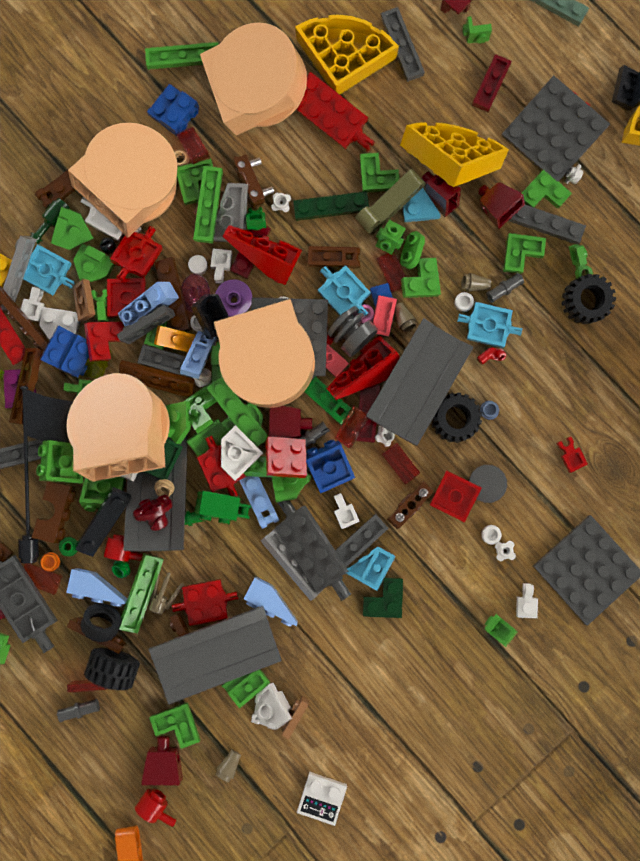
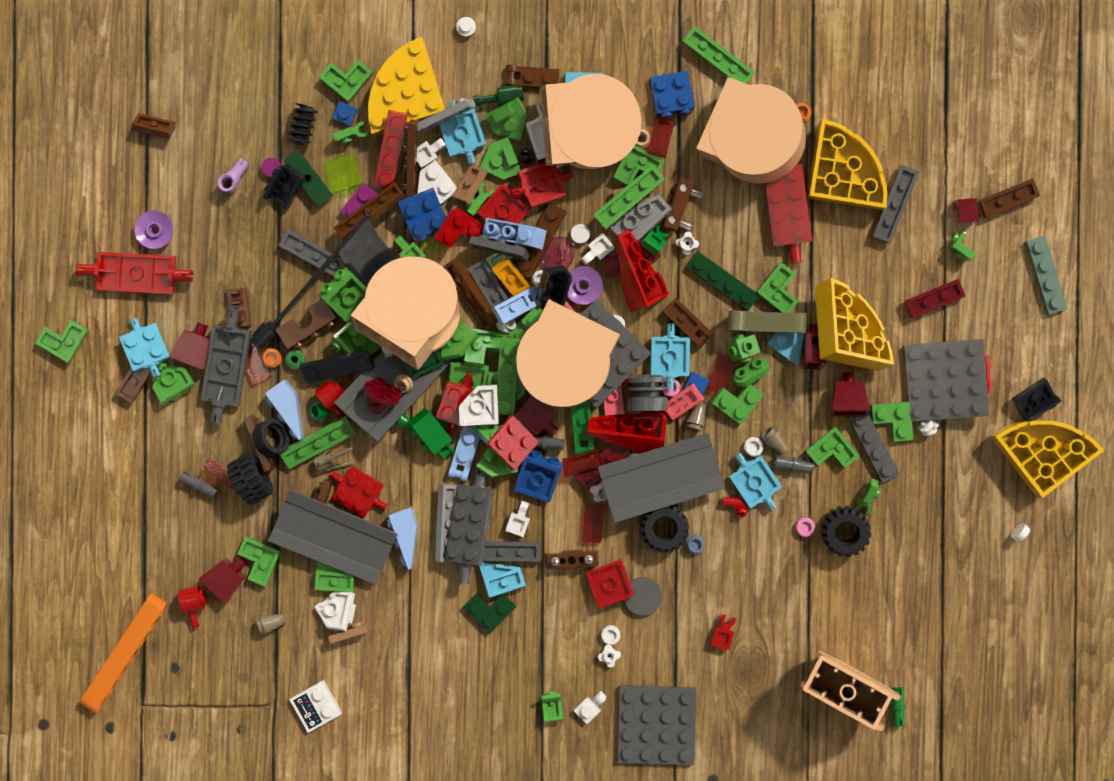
camera: 45 degrees right, 5 degrees up
none -> bright pink tile [795,517,815,537]

